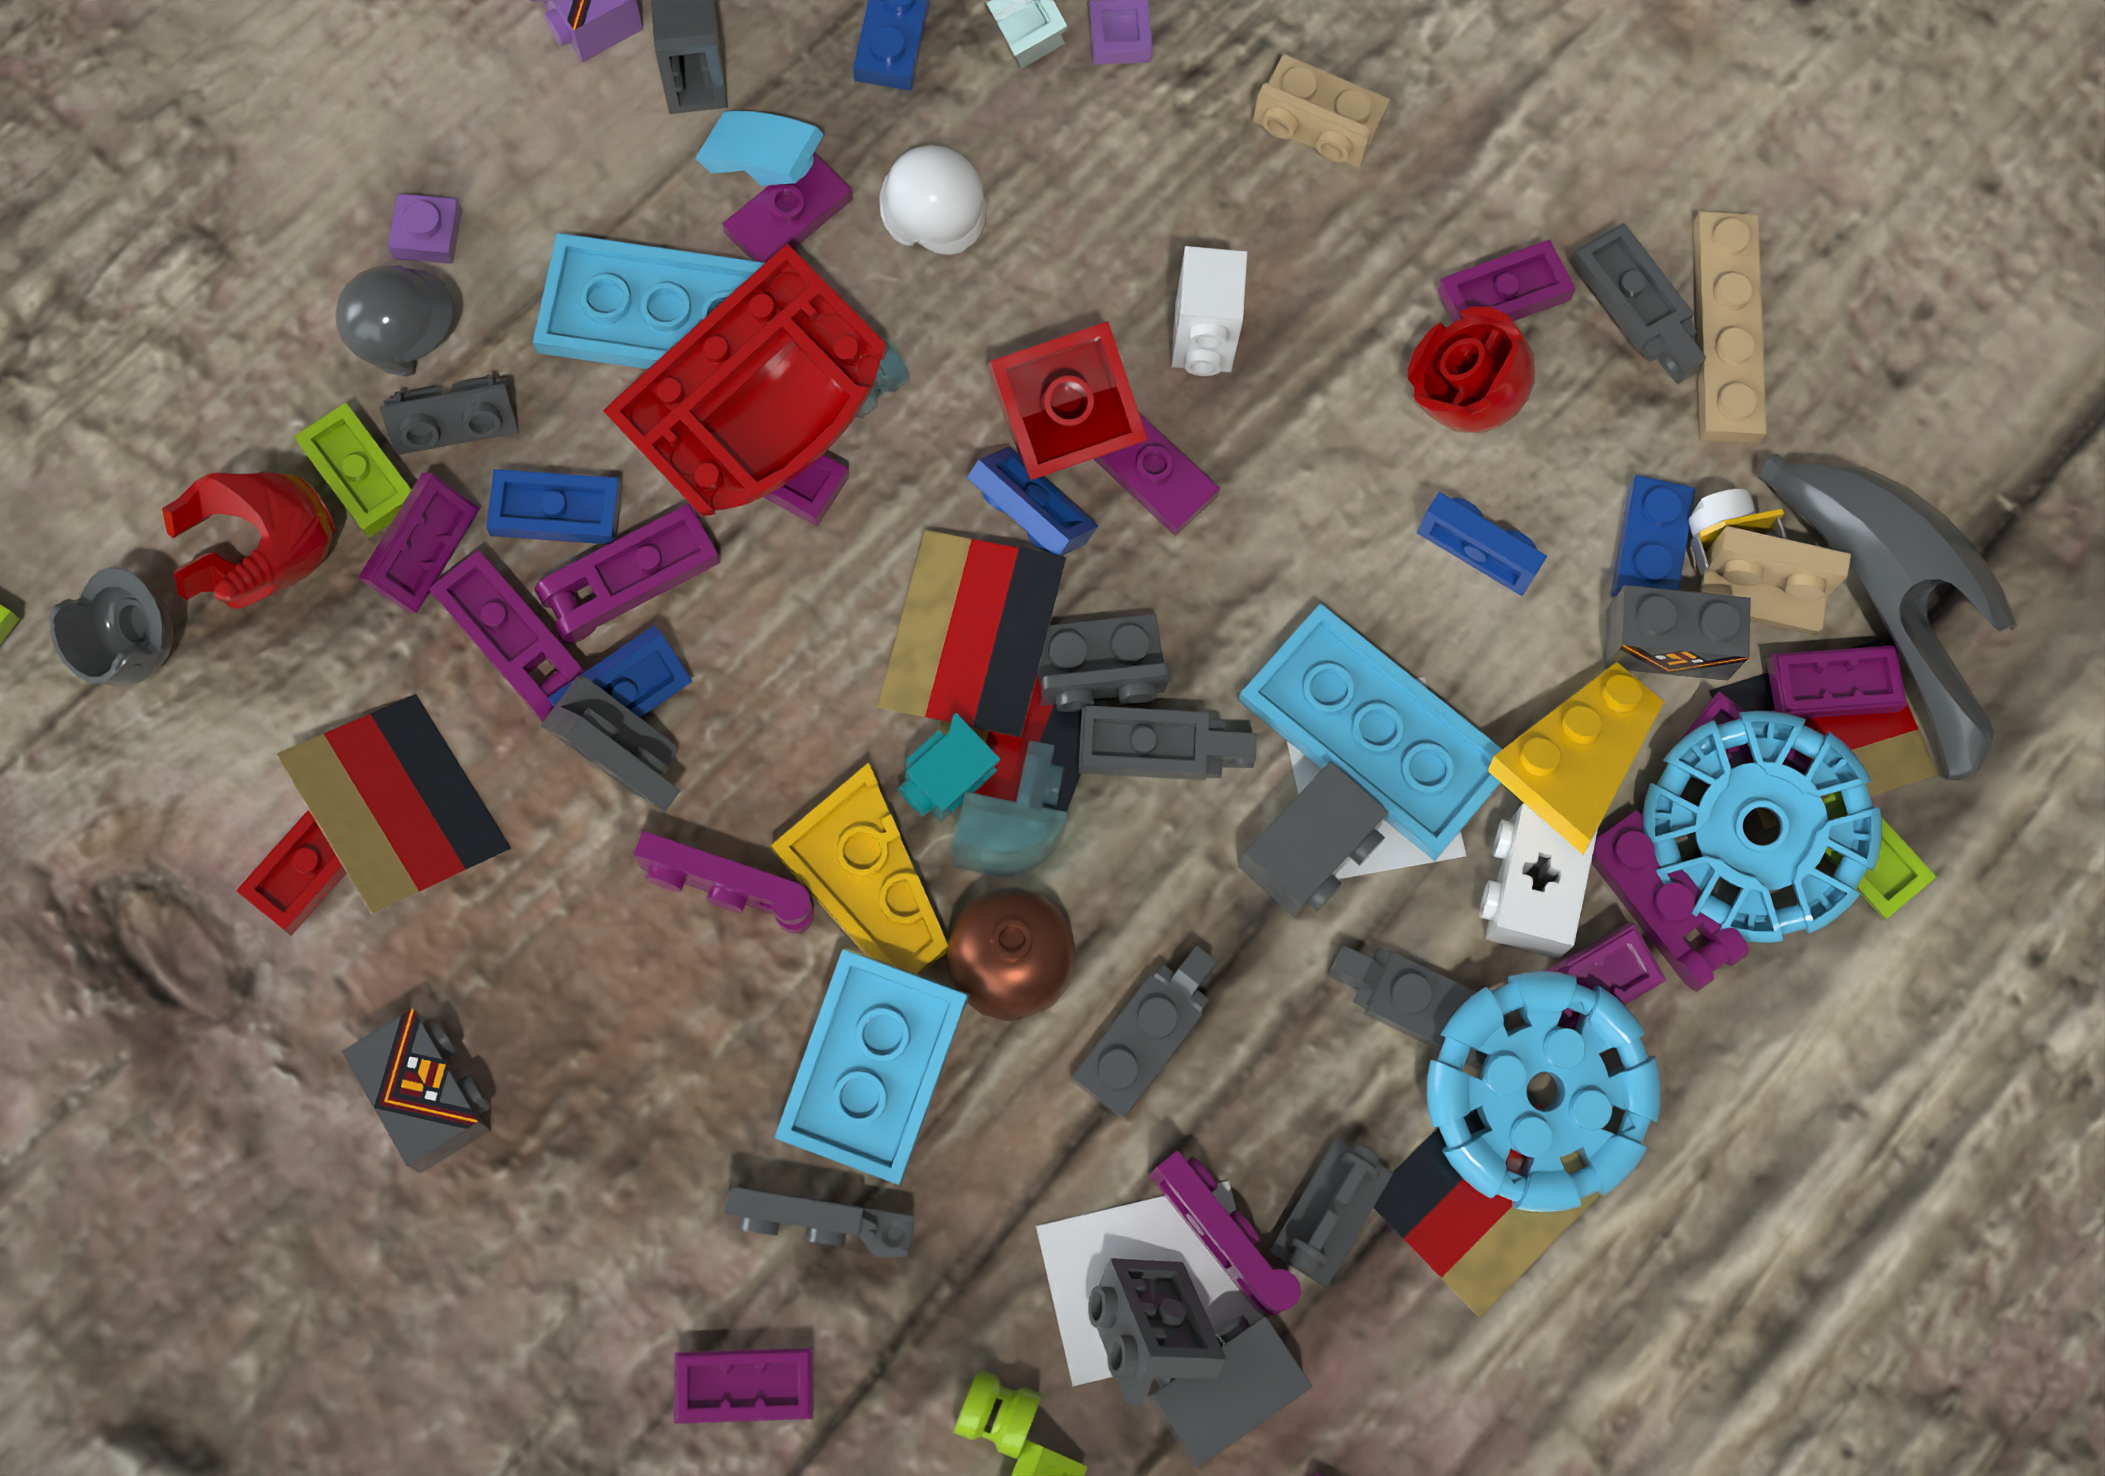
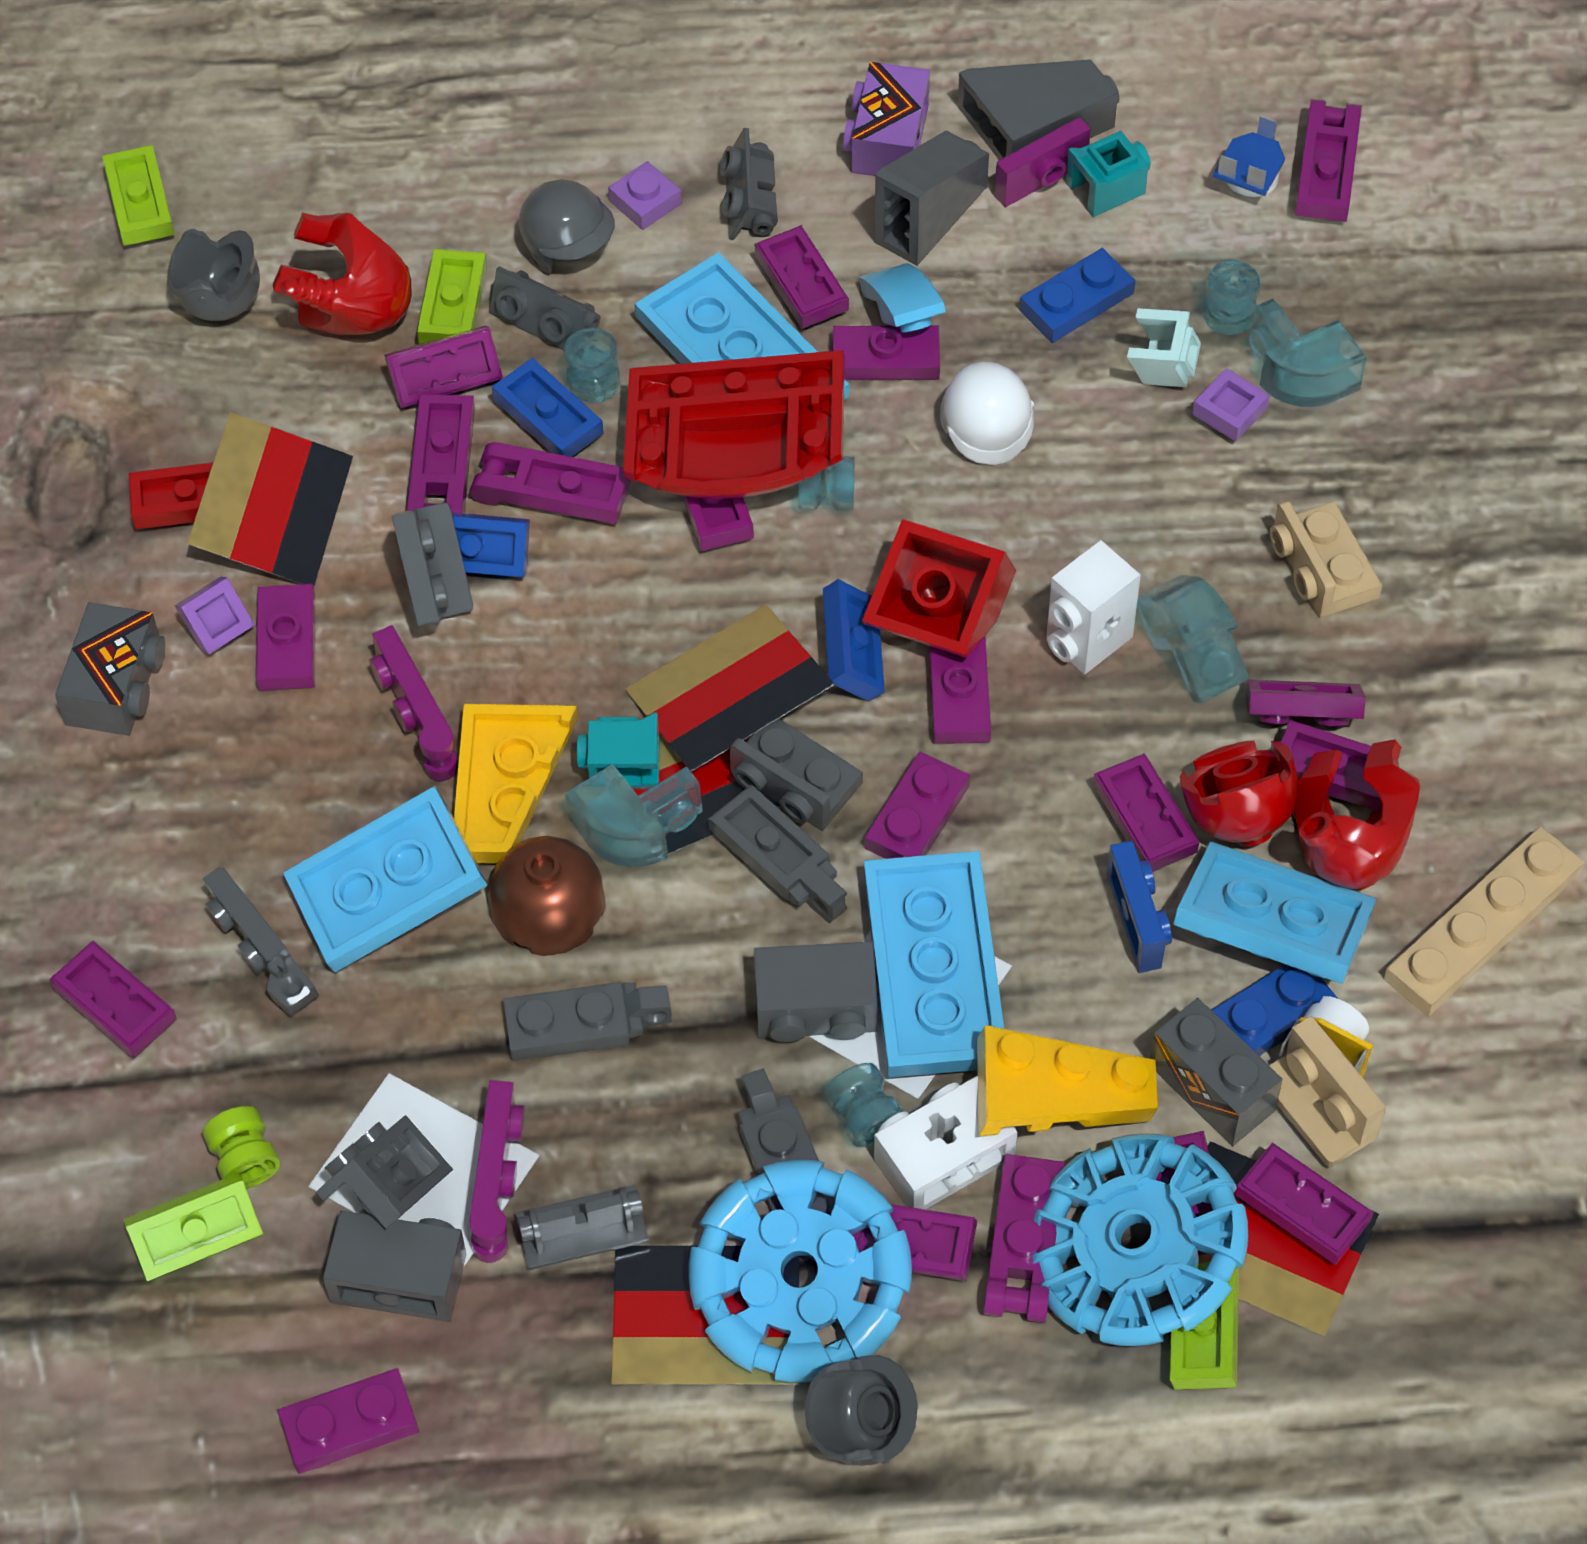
camera: 50 degrees right, 15 degrees down
dark grey hinge [1570,223,1706,384] -> none
dark grey piece [1759,454,2017,780] -> none
none -> medium lavender plate [175,577,255,654]
none -> magenta plate [256,584,315,691]
none -> clear light blue wheel [564,328,620,403]
none -> dark grey hinge [720,127,778,240]
none -> magenta plate [755,225,849,329]
none -> dark grey helmet [804,1355,918,1466]
none -> clear light blue wheel [824,1063,904,1147]
none -> magenta plate [865,751,970,859]
none -> magenta plate [1093,753,1199,872]
none -> clear light blue brick [1137,575,1249,702]
none -> medium azure plate [1173,841,1377,984]
none -> magenta plate [1245,679,1366,726]
none -> red piece [1294,739,1420,890]

